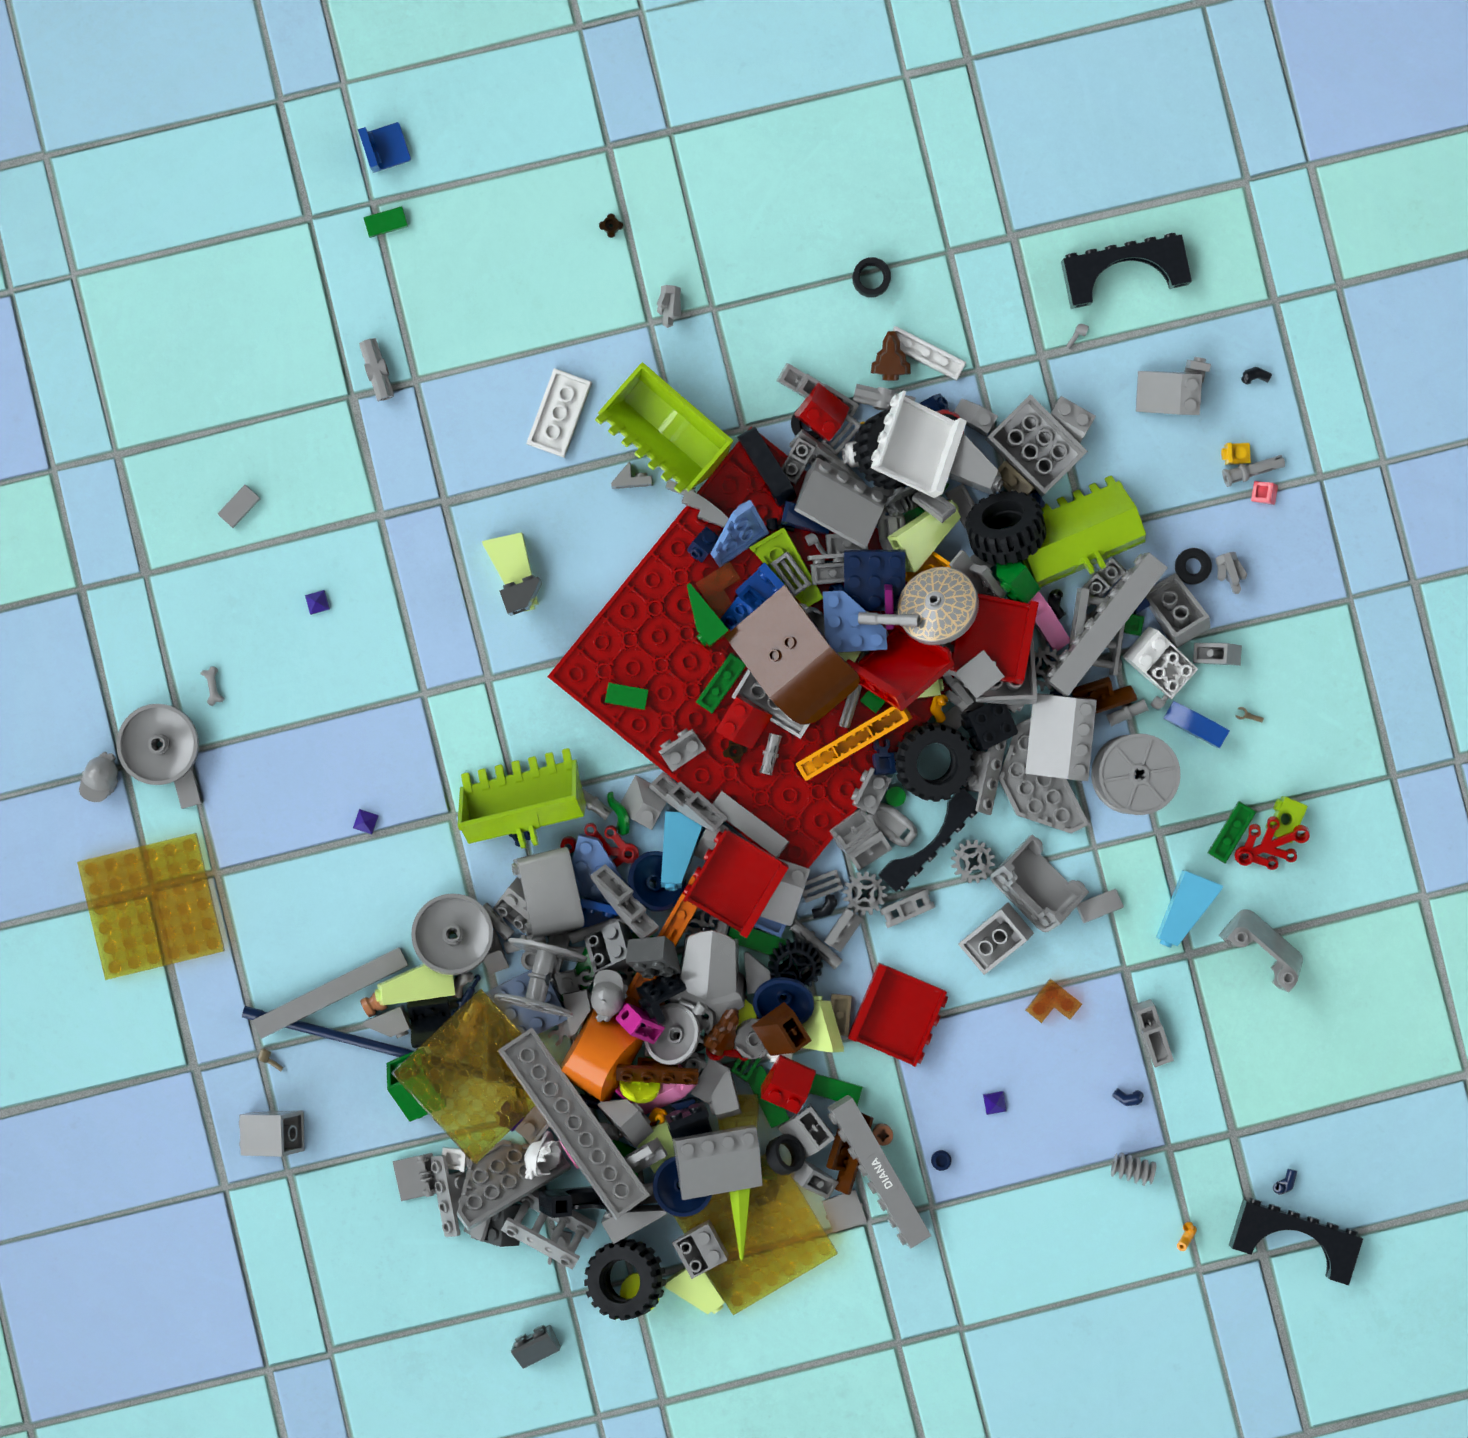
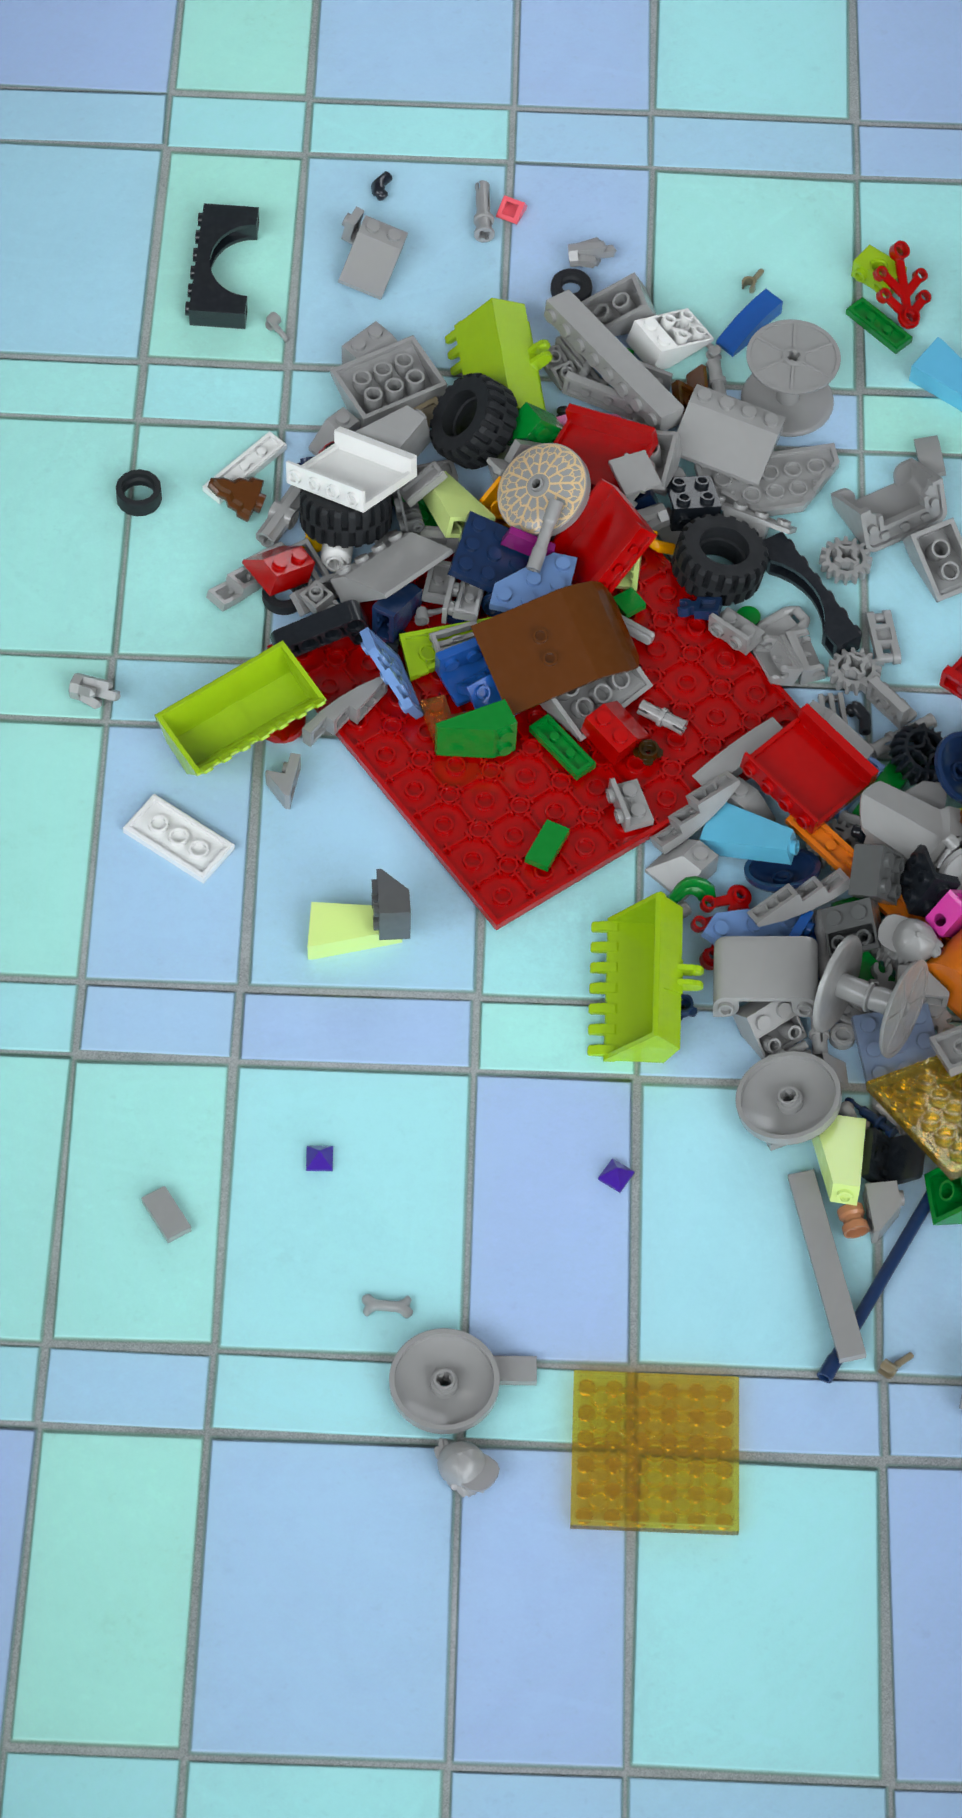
camera: 75 degrees left, 30 degrees down
light grey piece [359,338,394,402] -> none
dark blue bracket [687,526,719,563] -> none
light orange slope [796,706,912,781] -> none
light grey slope [1193,643,1242,666] -> none
yellow bracket [1221,443,1251,465] -> none

